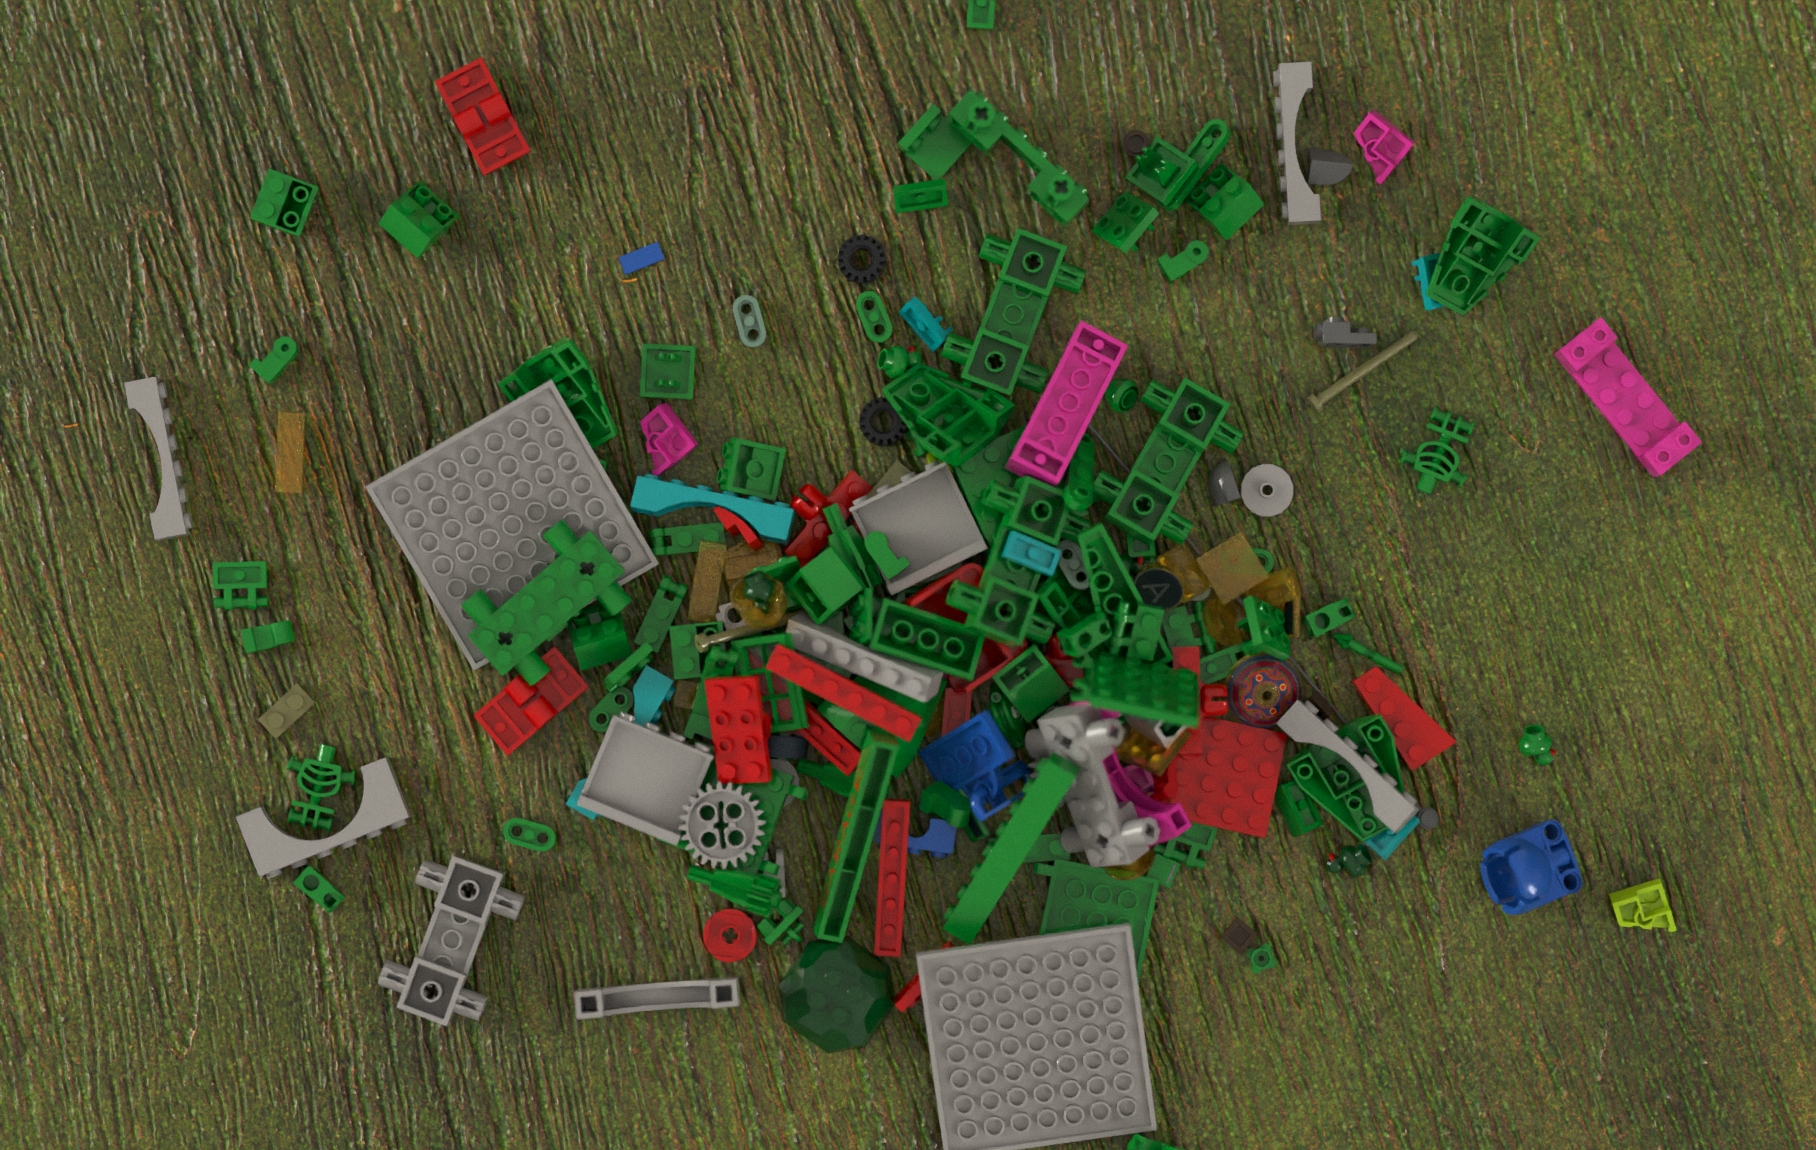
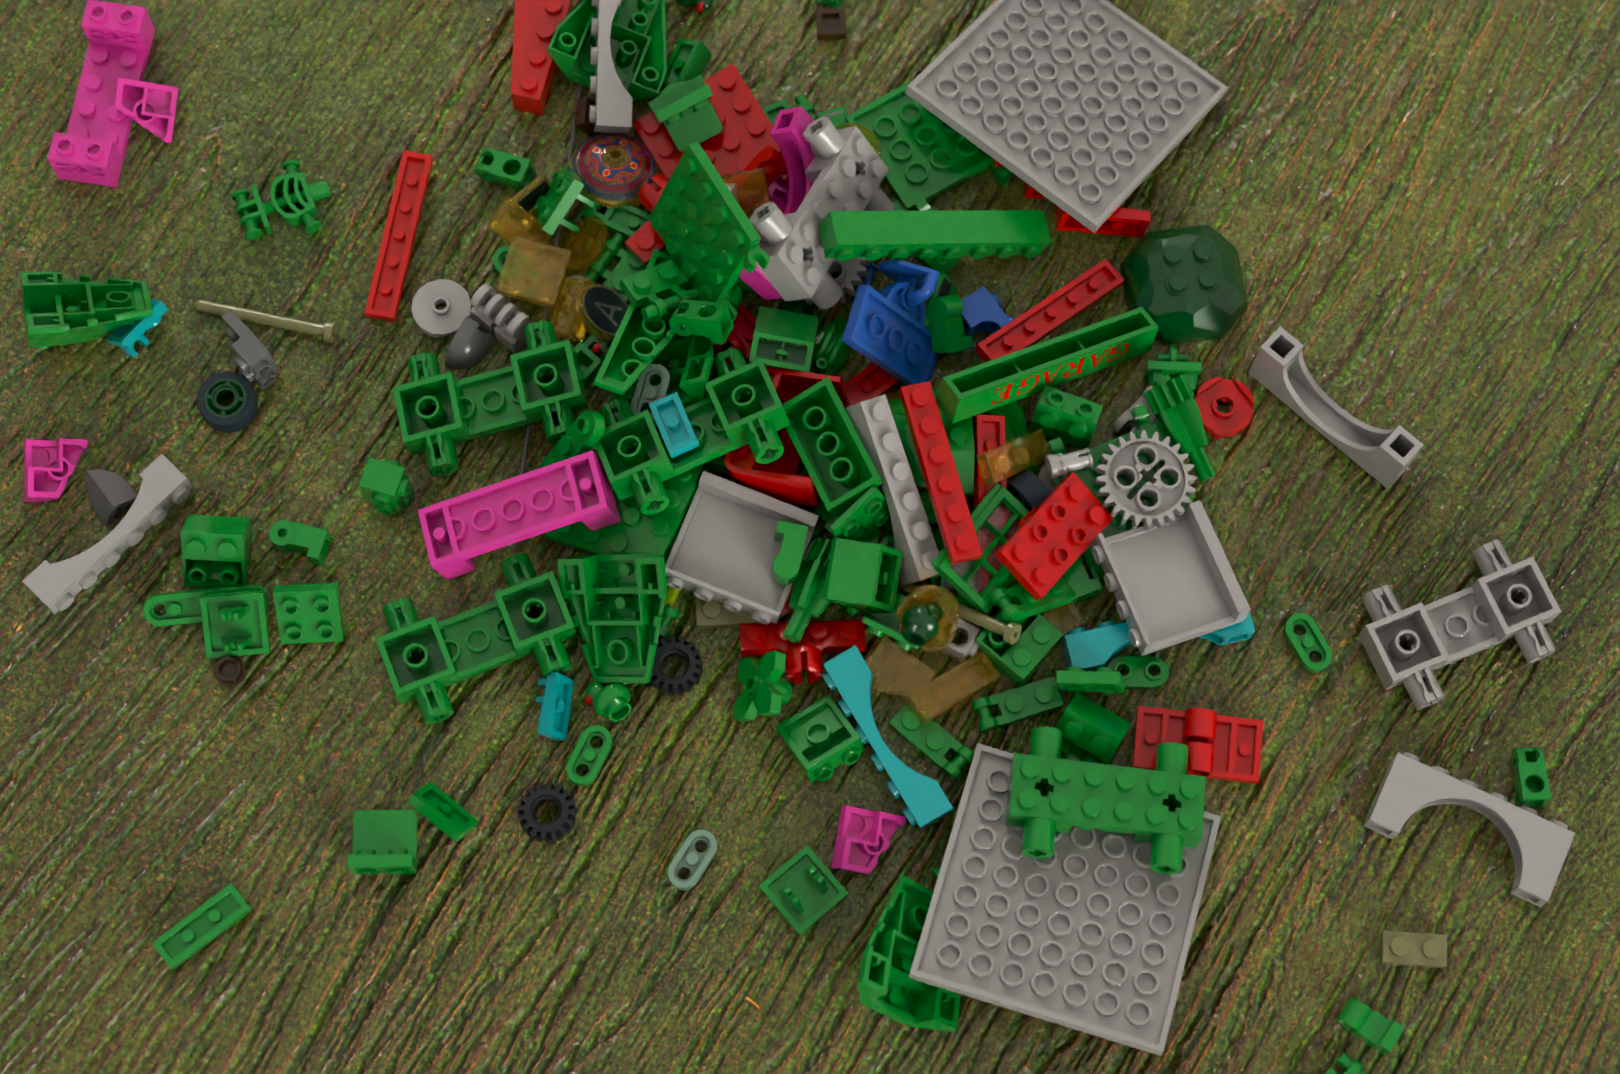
camera: 130 degrees left, 15 degrees down
green piece [286,744,356,833] -> none
blue window [618,242,665,275] -> none
red slope [713,506,764,552] -> none
green piece [948,89,1089,228] -> none
green cone [1105,378,1139,413] -> none
green piece [1332,633,1404,675] -> none
none -> dark pink slope [115,77,178,143]
none -> wheel [197,371,258,433]
none -> green brick [359,457,414,515]
none -> red plate [364,150,434,322]
none -> light grey legs [470,283,530,354]
none -> green piece [648,75,723,152]
none -> green plant [733,651,792,723]
none -> clear yellow plate [976,429,1049,485]
none -> green plate [1030,385,1103,449]
none -> light grey pin [1045,448,1093,479]

